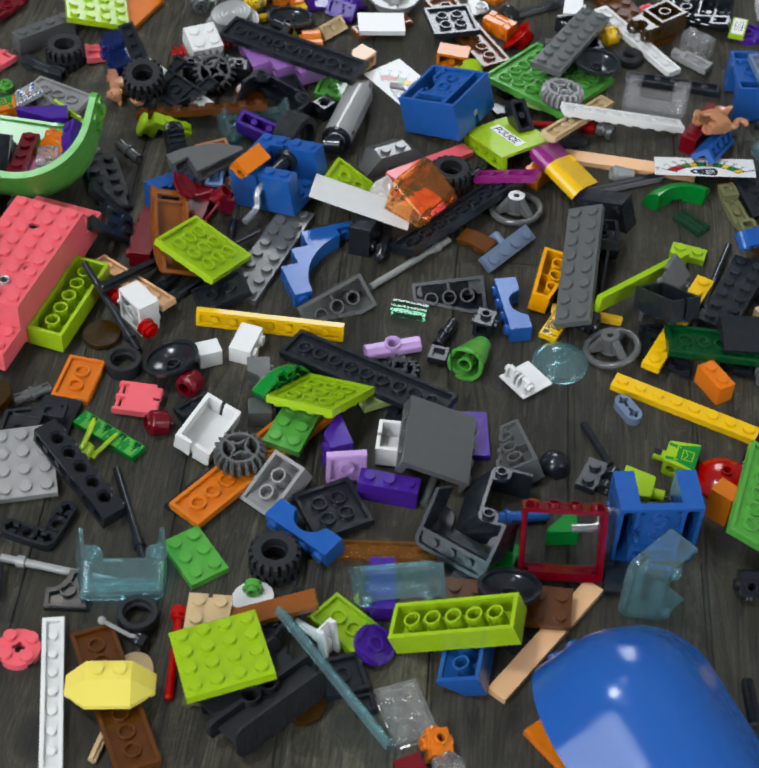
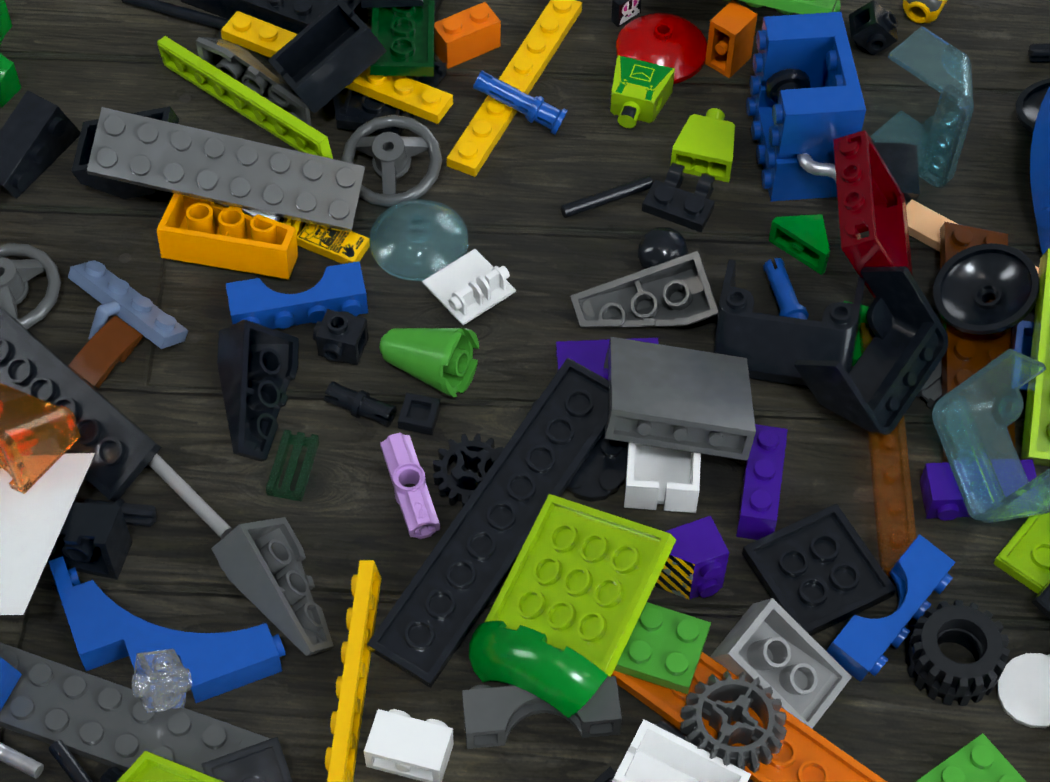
camera: 90 degrees left, 10 degrees up
bright green plate [242,578,263,597] -> none
lavender plate [325,449,367,483] -> none
sand blue beam [614,394,643,426] -> none
lime plate [669,241,707,266] -> none
clear green tile [672,208,710,237] -> none
none -> clear brick [132,649,192,713]
none -> blue pin [473,70,568,135]

